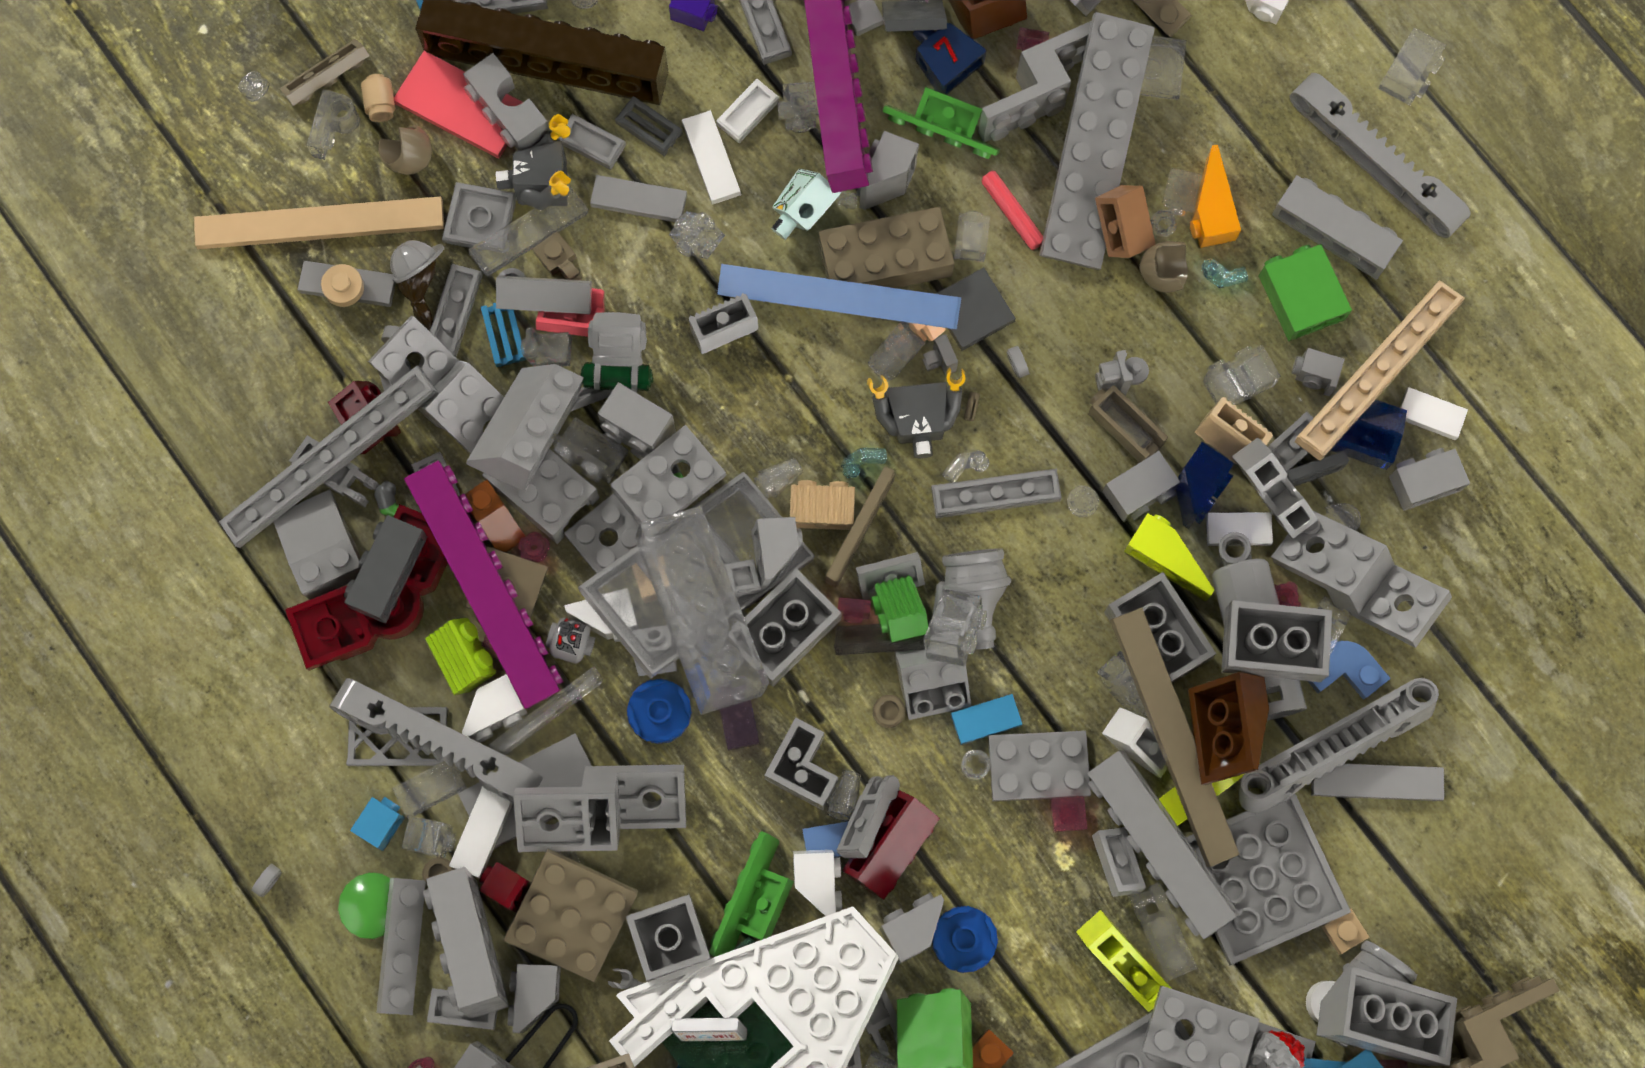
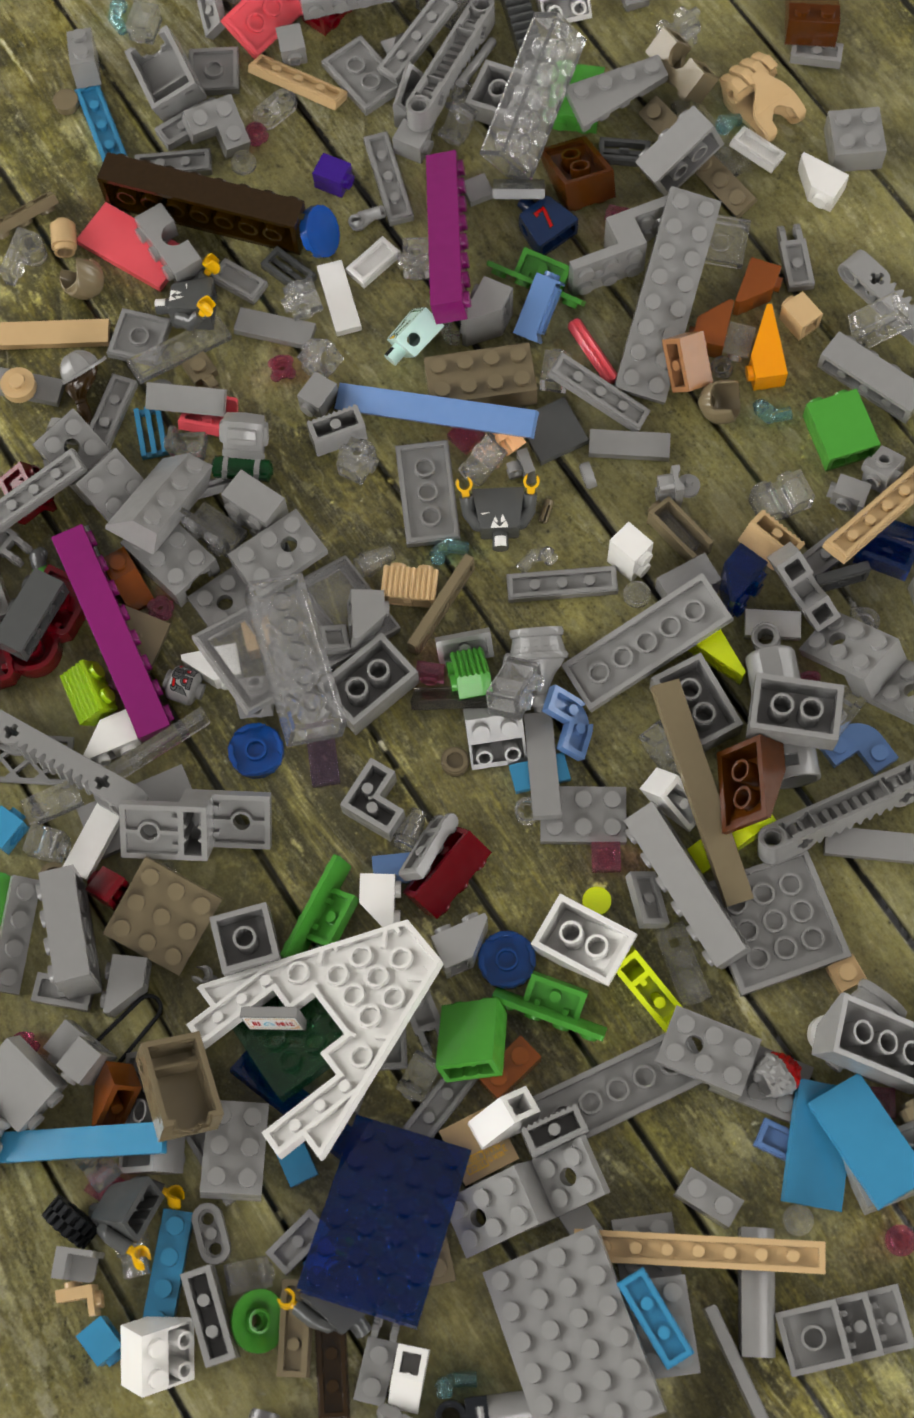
camera: 10 degrees right, 5 degrees down
none -> clear pink plate [268,355,296,382]
none -> clear brick [281,276,324,321]
none -> light grey brick [297,371,338,418]
none -> blue tile [299,205,340,258]
none -> clear brick [336,437,379,485]
none -> light grey arm [348,205,386,231]
none -> light grey tile [395,440,461,548]
none -> clear pink plate [447,427,485,455]
none -> bright green bracket [491,970,607,1042]
none -> medium blue window [513,270,565,344]
none -> light grey tile [524,712,562,821]
none -> white slope [531,894,637,987]
none -> medium blue plate [542,684,593,761]
none -> light grey tile [547,352,651,431]
none -> light grey plate [561,572,734,713]
none -> neon yellow tile [582,886,612,916]
none -> light grey tile [588,429,671,462]
none -> white brick [607,521,654,582]
none -> dark orange slope [689,299,734,359]
none -> dark orange slope [732,257,784,316]
none -> light grey hinge [776,224,815,292]
none -> tan brick [779,291,823,341]
none -> clear hinge [848,292,912,349]
none -> light grey brick [861,445,906,493]

